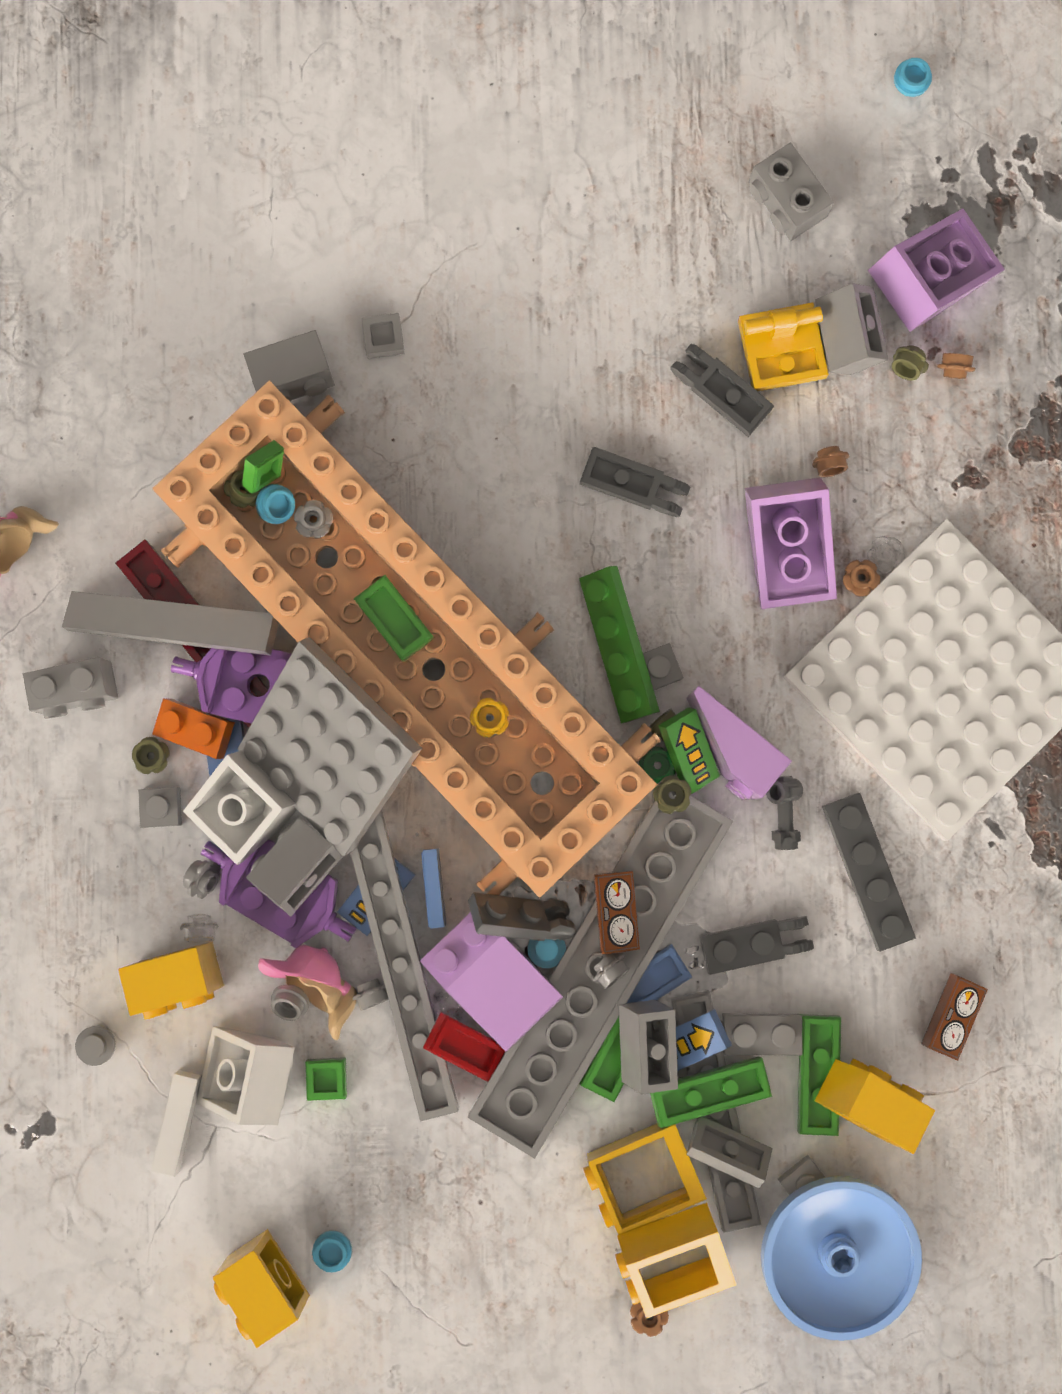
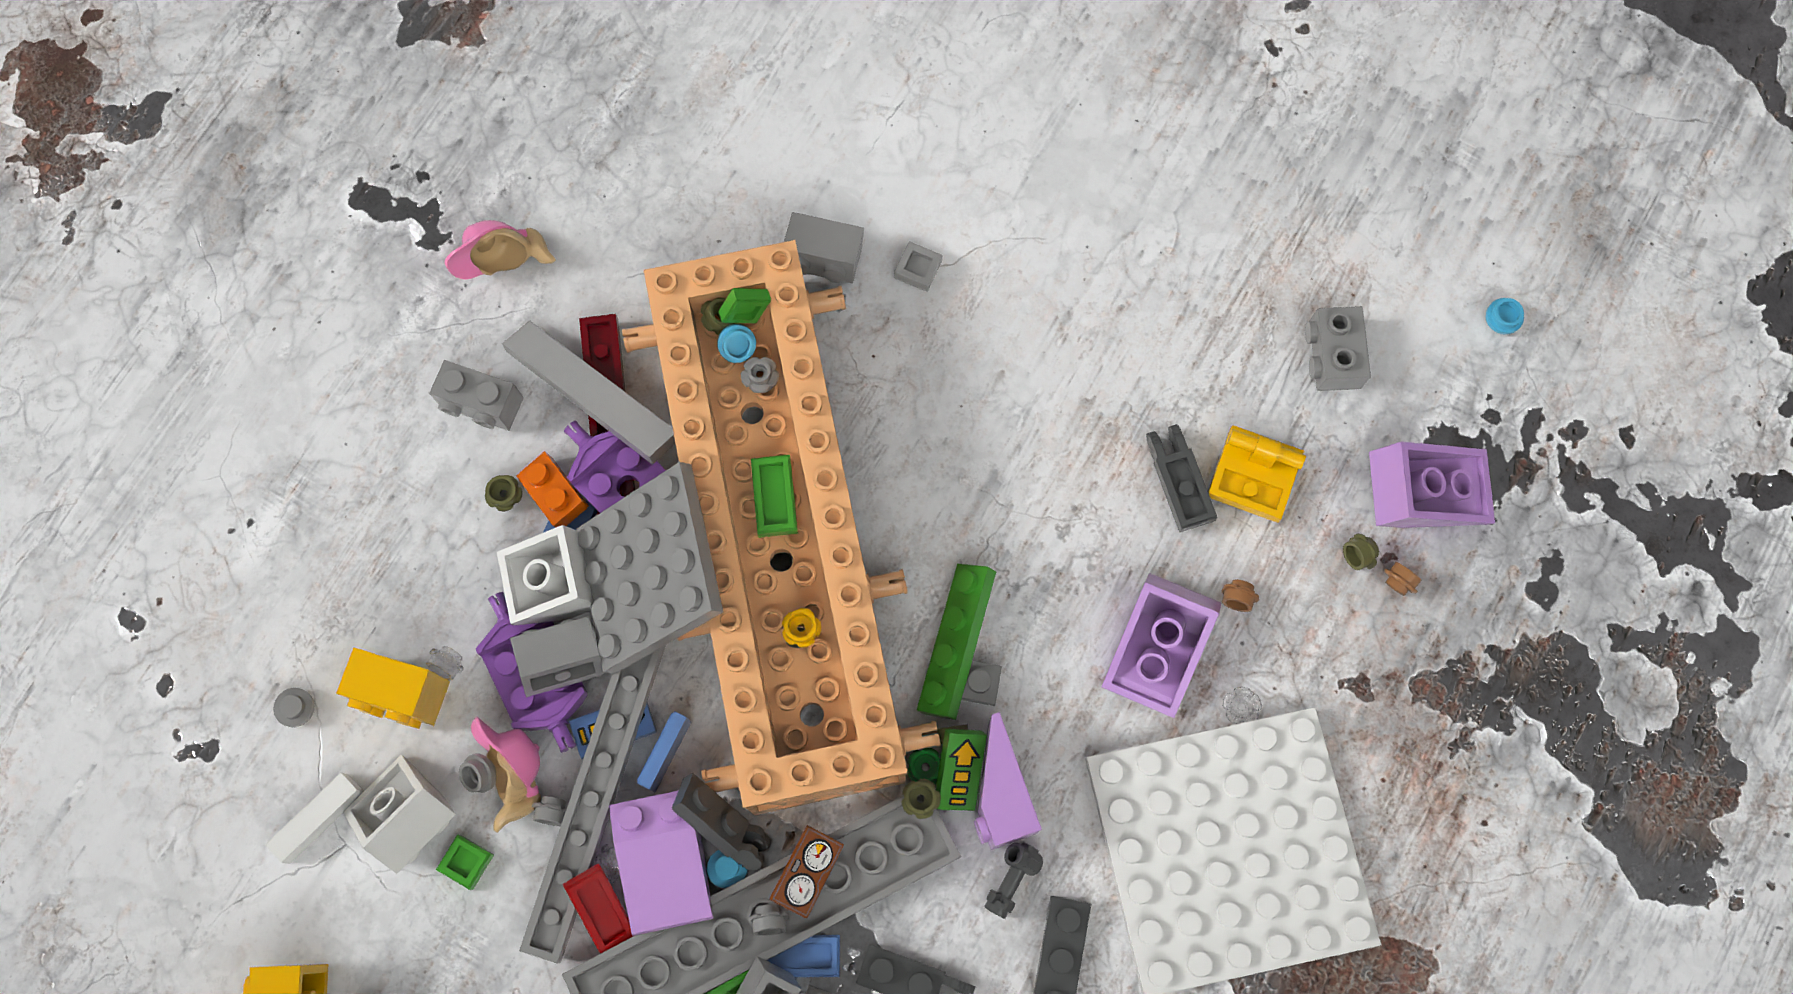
camera: 30 degrees right, 10 degrees down
light grey plate [138,787,182,828] -> none
light grey plate [183,860,220,899] -> none
dark grey hinge [580,447,691,517] -> none
light grey brick [815,283,888,375] -> none
medium nougat plate [843,560,881,597] -> none

